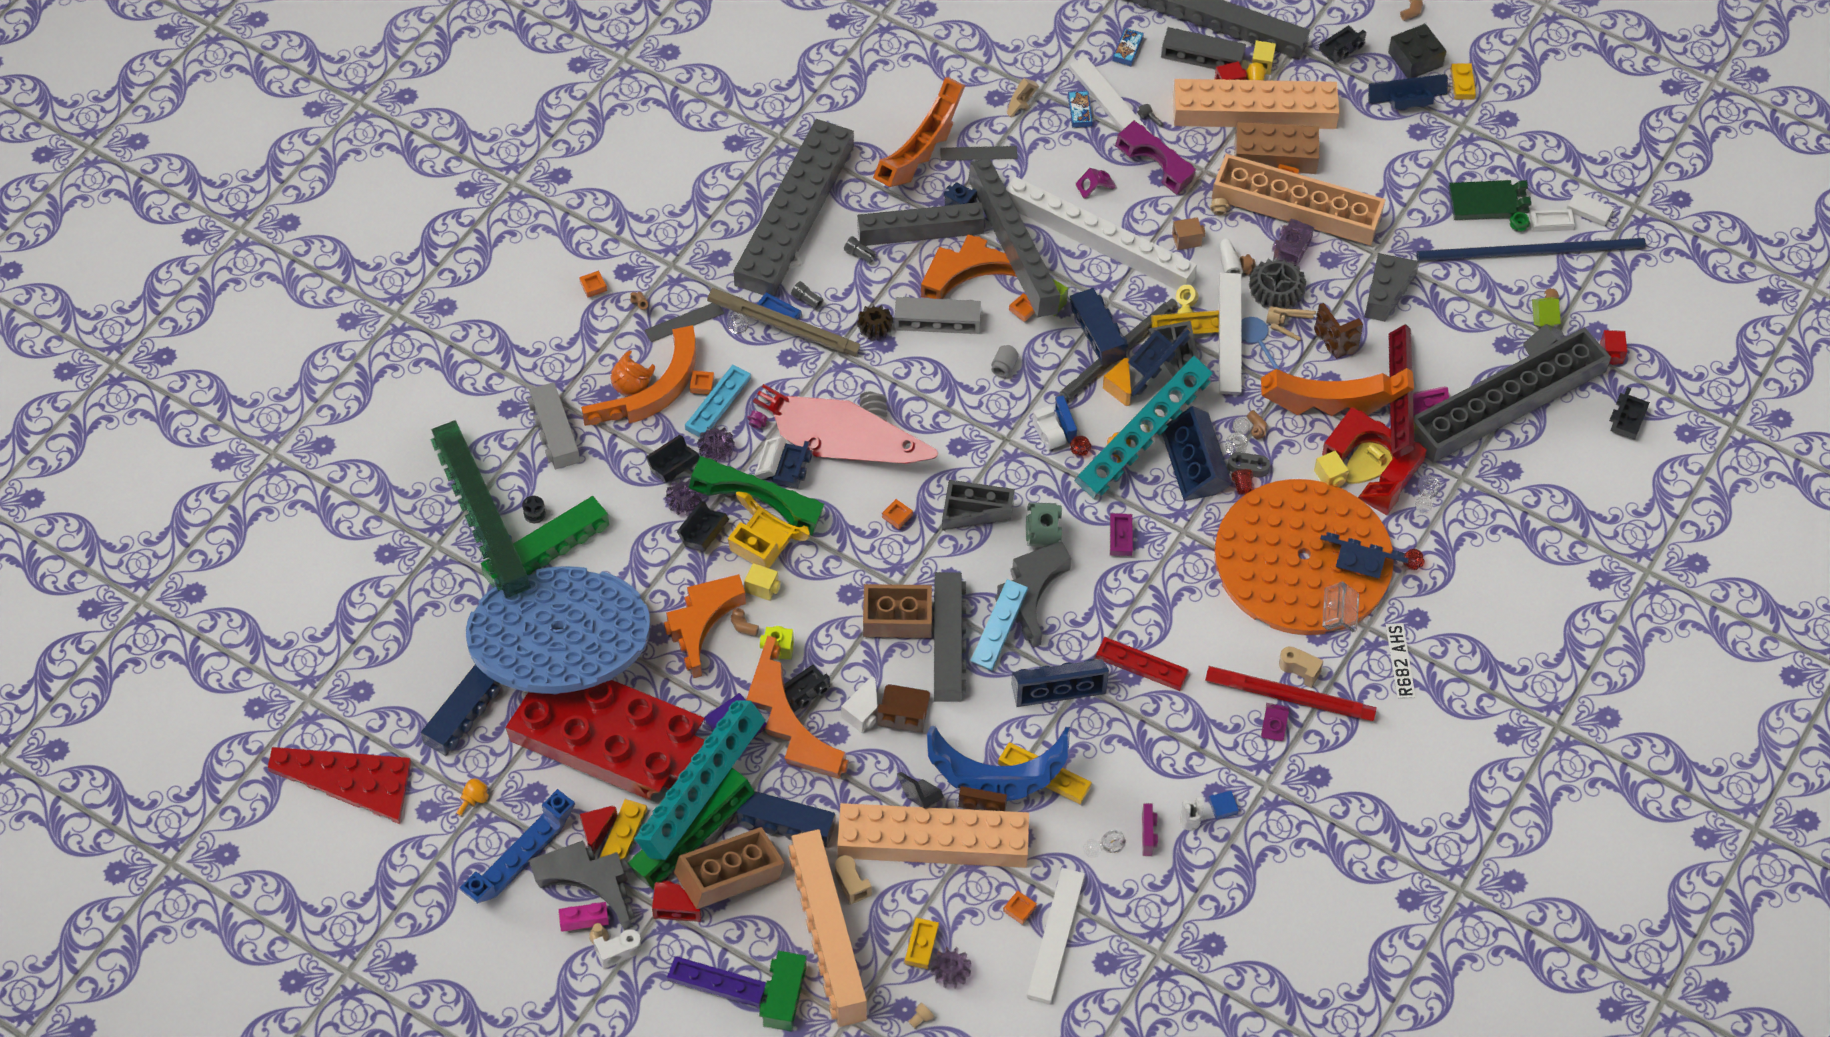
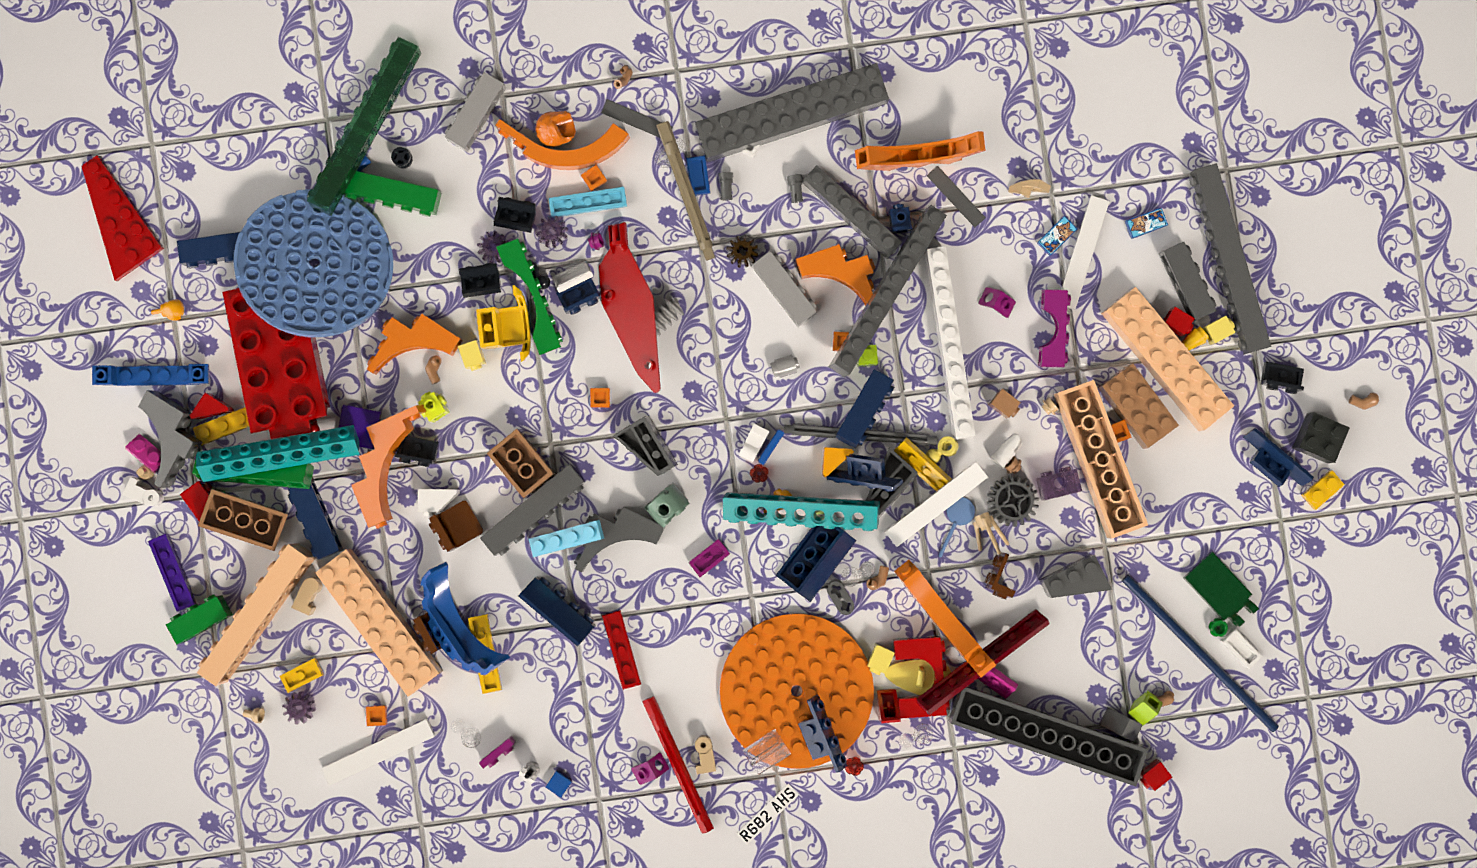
camera: 50 degrees right, 30 degrees up
orange plate [579,271,607,298] -> none
black panel [897,772,944,808] -> none
dark grey hand [1137,104,1164,127] -> none
clear red piece [1231,469,1254,495] -> none
white tile [1567,192,1614,226] -> none
black bracket [1609,387,1650,440] -> none

